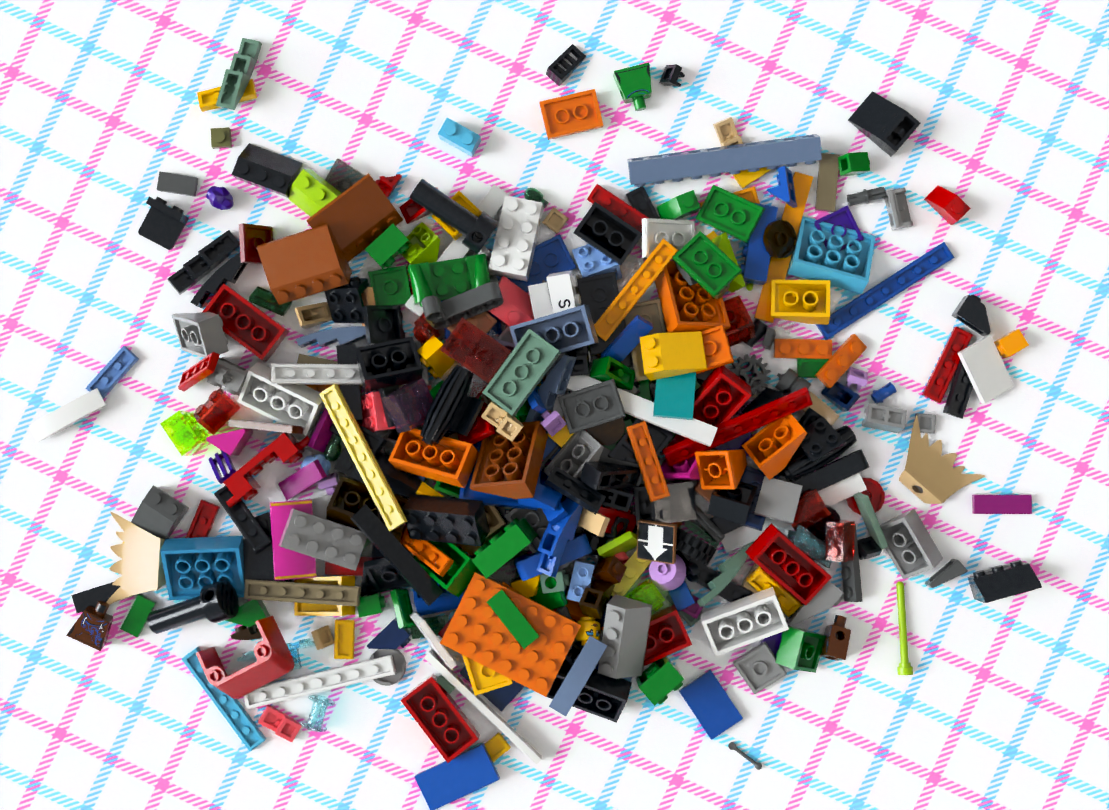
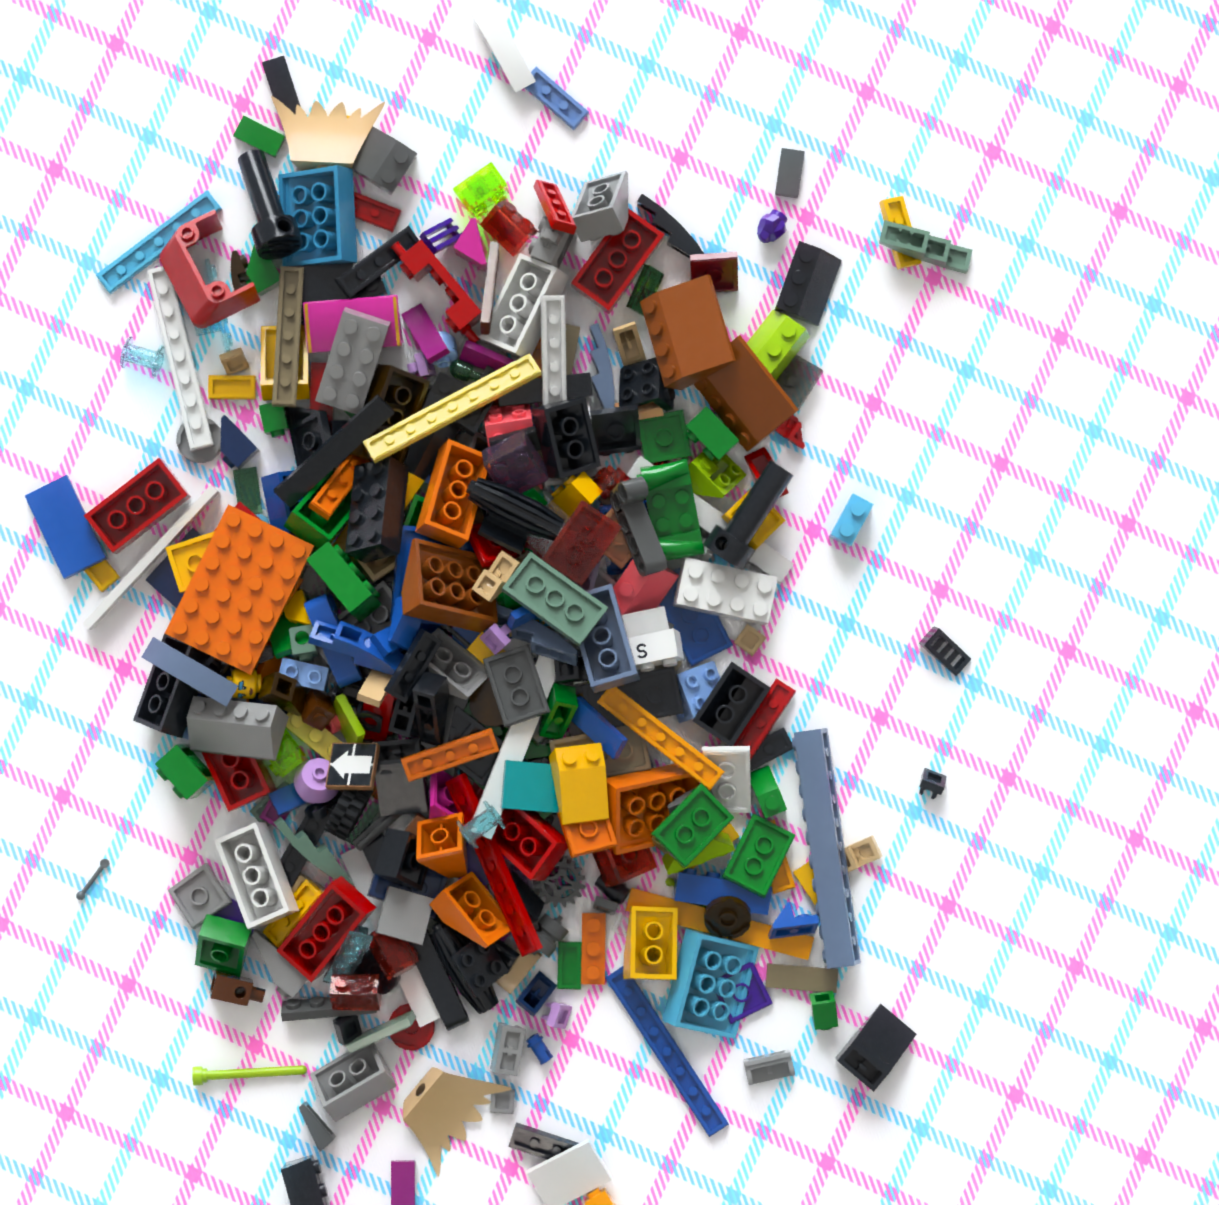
camera: 90 degrees right, 0 degrees up
reddish brown torso [66,601,113,651] -> none
black bracket [138,196,189,250] -> none
black slope [167,230,240,295] -> none
olive plate [210,127,232,149] -> none
coral slope [258,704,302,742] -> none
green tile [390,589,416,629] -> none
white tile [409,611,456,669] -> none
sand green tile [436,675,455,694] -> none
green tile [487,589,540,649] -> none
clear green cylinder [524,187,549,209] -> none
orange plate [539,89,604,140] -> none
green torso [613,62,652,111] -> none
blue tile [679,669,743,740] -> none
orange plate [815,334,867,388] -> none
dark grey axle [847,187,886,207] -> none
red tile [922,326,973,403] -> none
red slope [924,185,971,225] -> none
black slope [951,294,991,336] -> none
none -> clear light blue hose [457,801,505,849]

